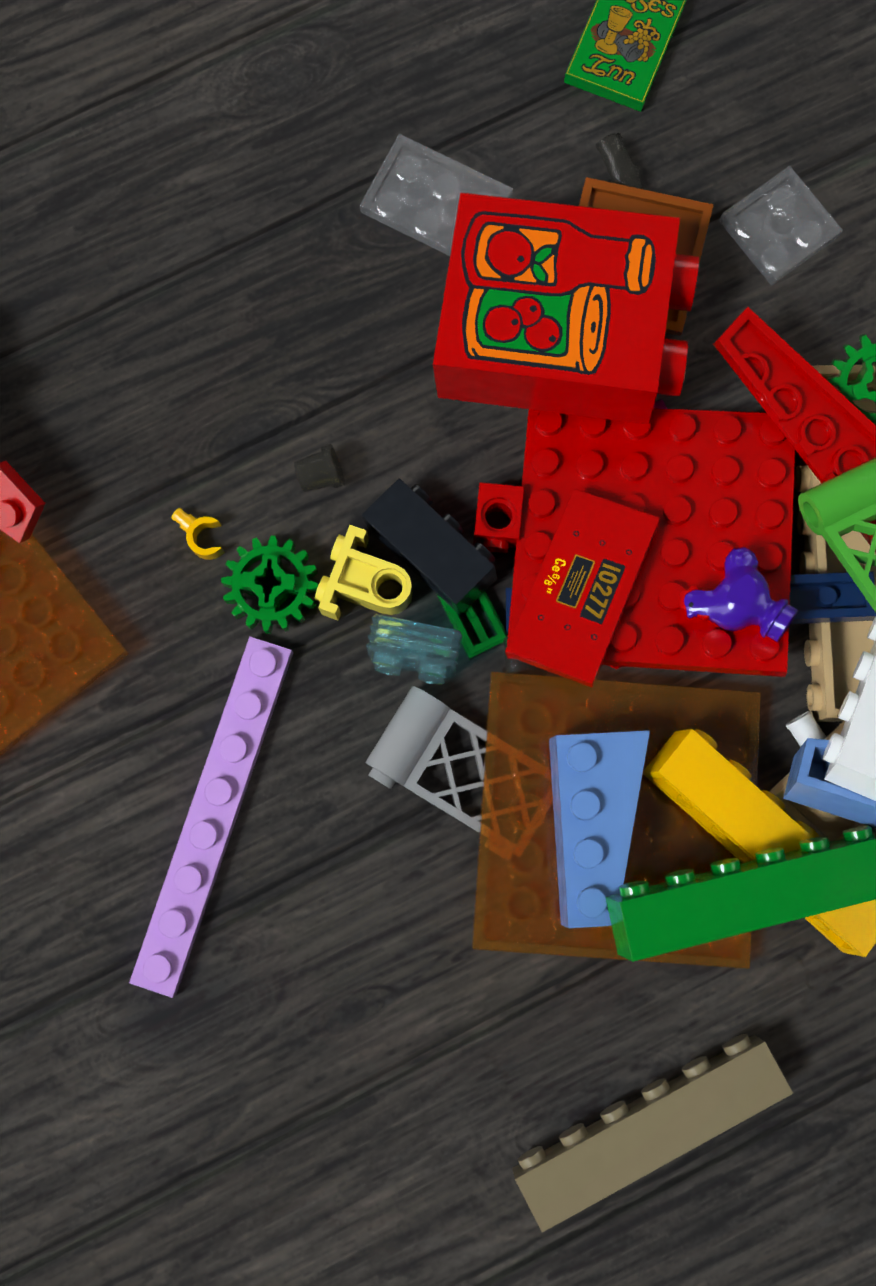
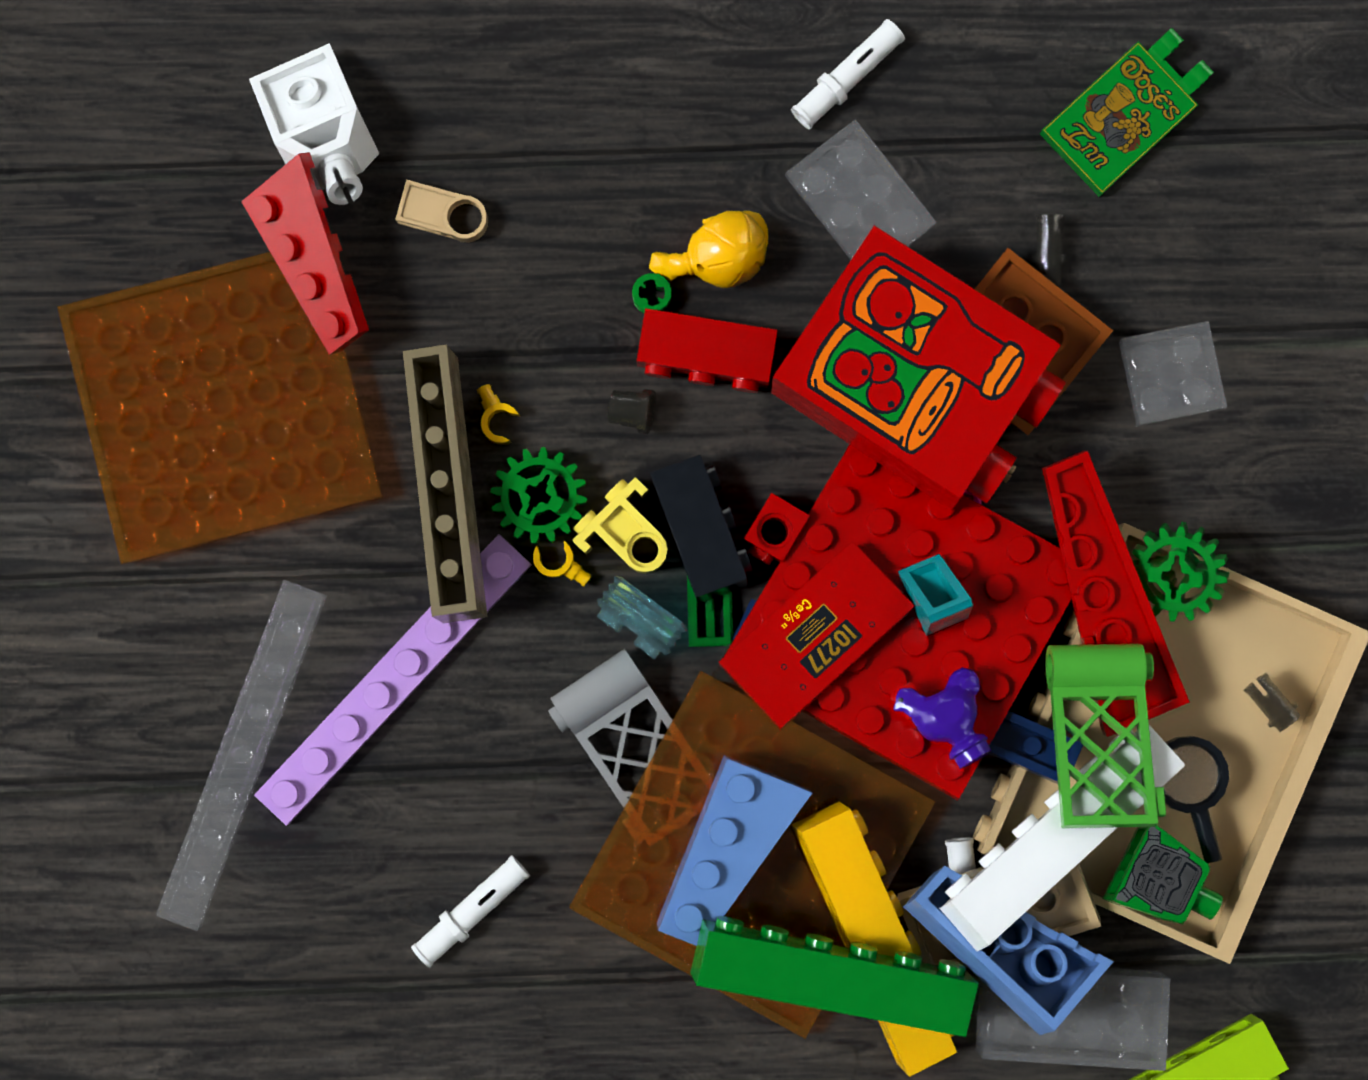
camera: 20 degrees right, 5 degrees up
none -> clear tile [155,579,327,931]
none -> tan piece [395,180,488,243]
none -> dark tan brick [403,344,488,623]
none -> white pin [411,855,530,968]
none -> yellow piece [533,541,592,587]
none -> green bush [632,273,672,313]
none -> red brick [637,308,777,393]
none -> yellow piece [649,210,768,288]
none -> white pin [791,19,905,129]
none -> teal slope [898,554,973,636]

